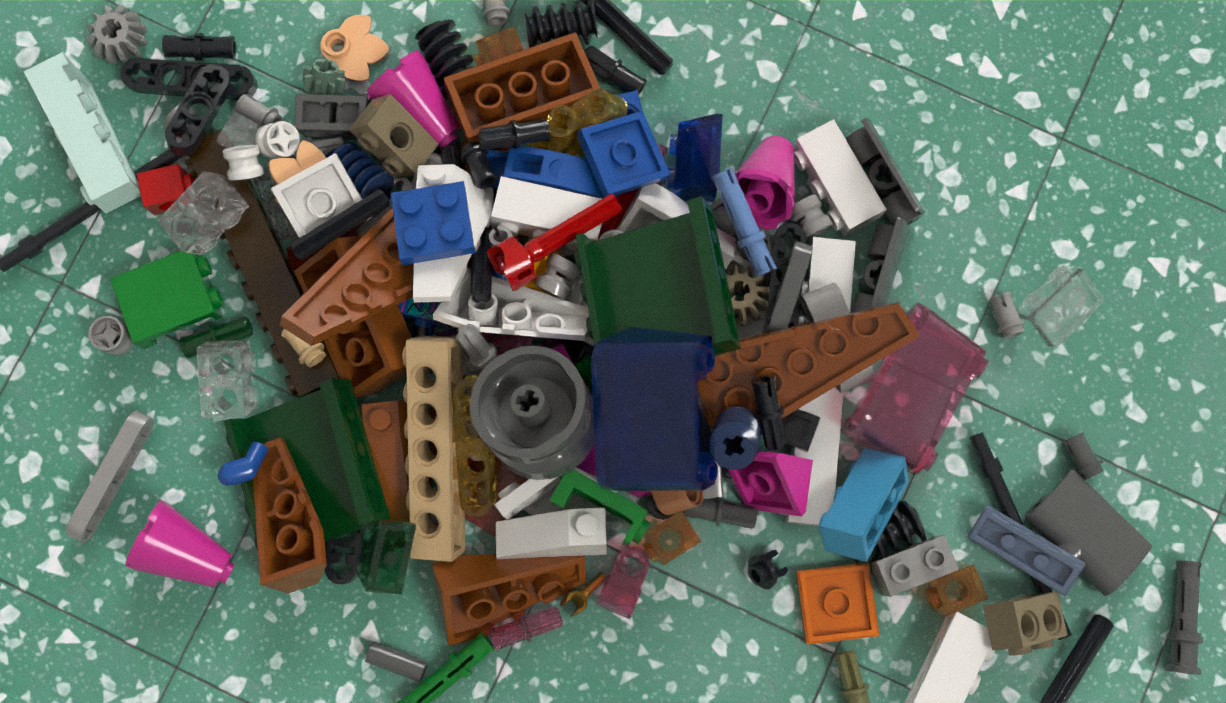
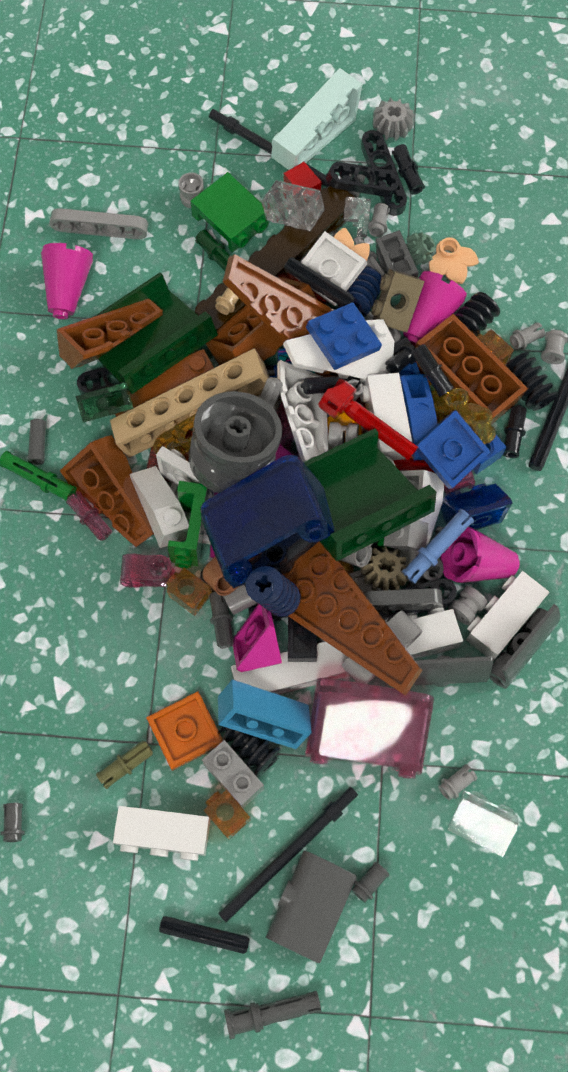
camera: 65 degrees right, 10 degrees down
clear brick [196,340,258,419] -> none
blue arm [217,442,268,486] -> none
white wheel [222,145,264,180] -> none
white wheel [255,121,300,159] -> none
pearl gold hand [560,572,606,617] -> none
black plate [748,550,788,589] -> none
black axle [751,375,786,450] -> none
sand blue tile [967,504,1086,596] -> none
dark tan brick [983,591,1067,656] -> none

